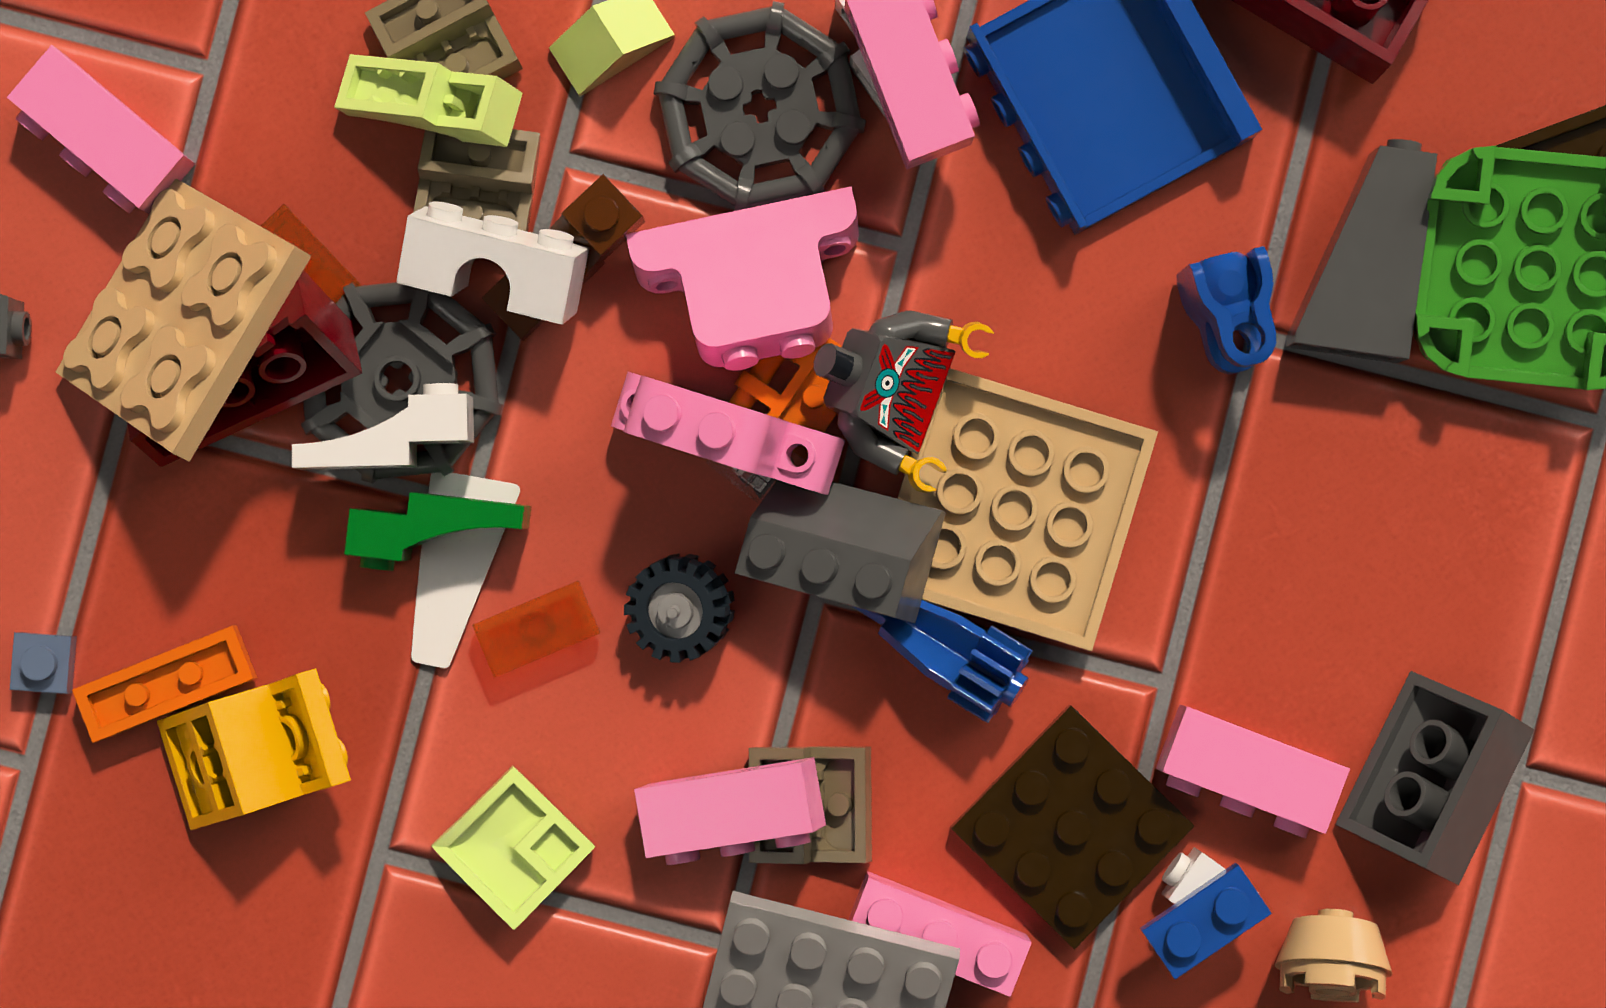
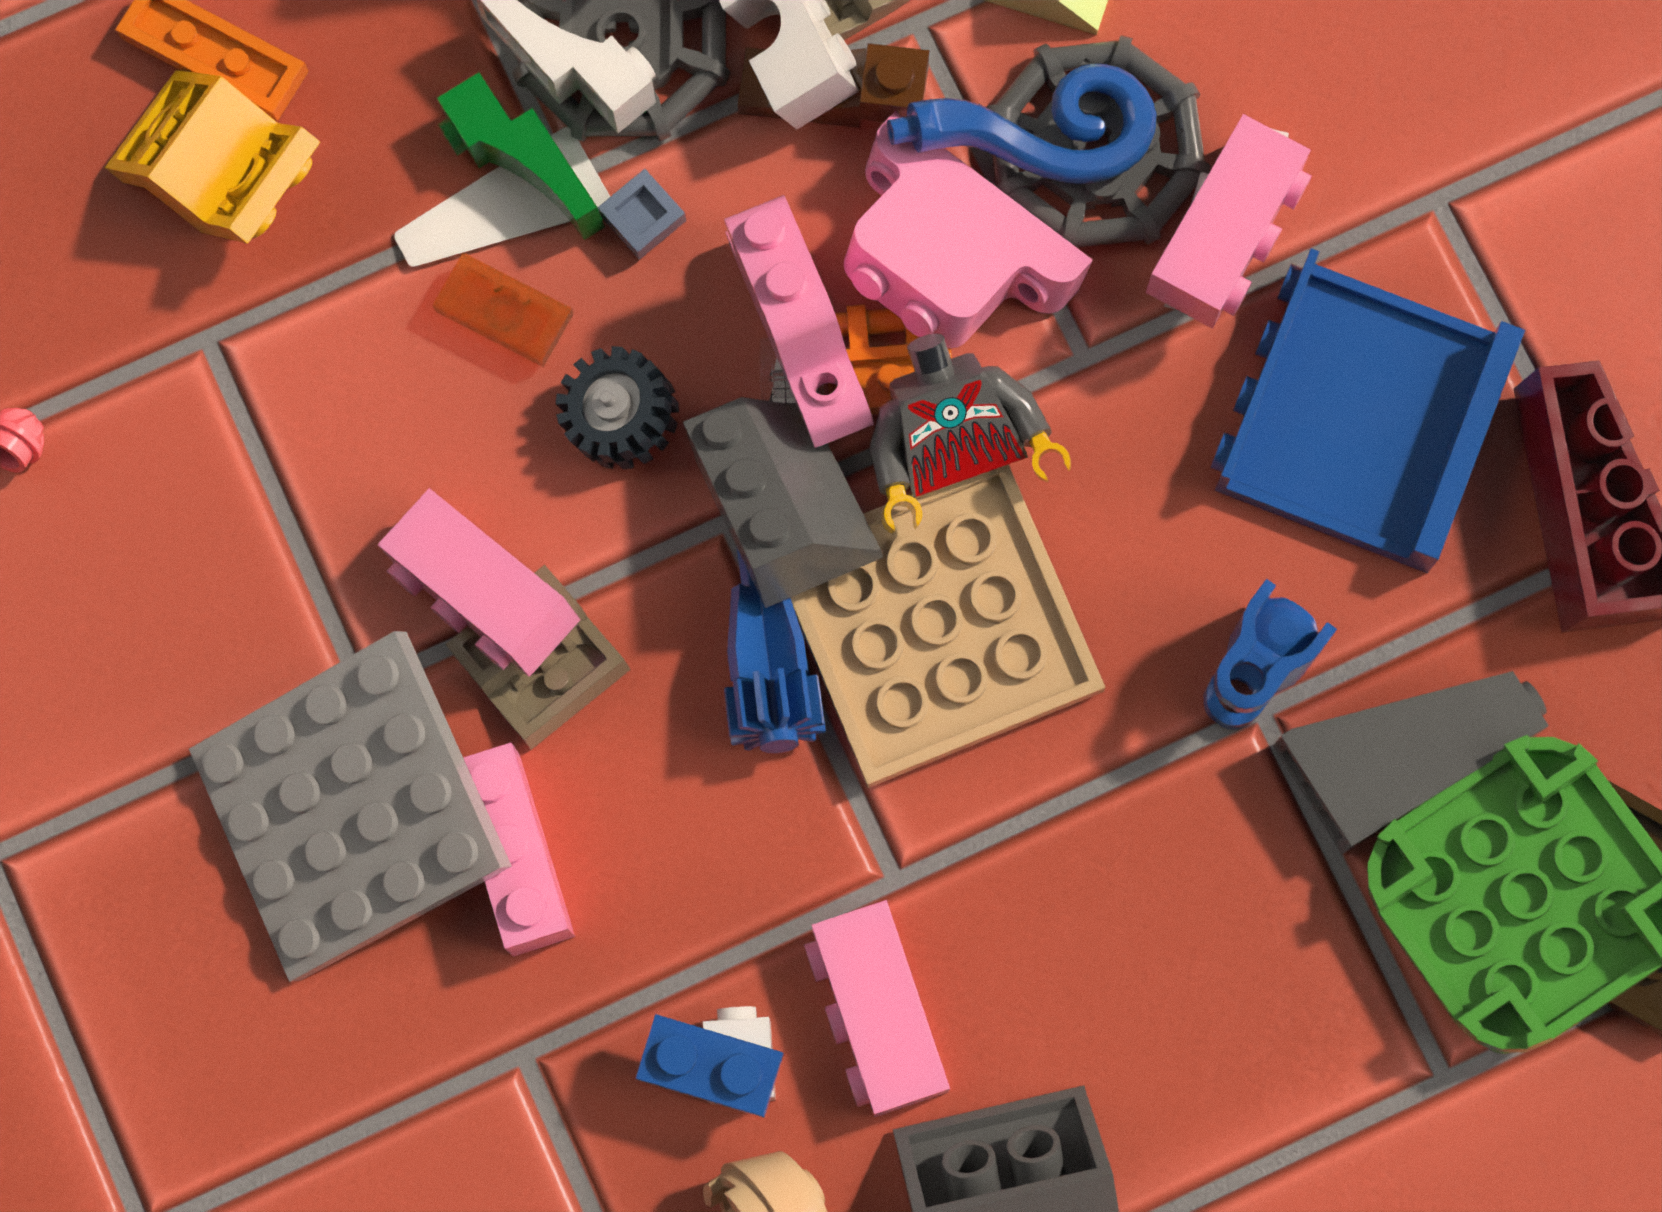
camera: 55 degrees right, 10 degrees down
yellowish green plate [431,765,595,930] -> none
dark brown plate [950,705,1194,950] -> none
none -> sand blue plate [597,169,686,260]
none -> blue plant [887,64,1157,184]

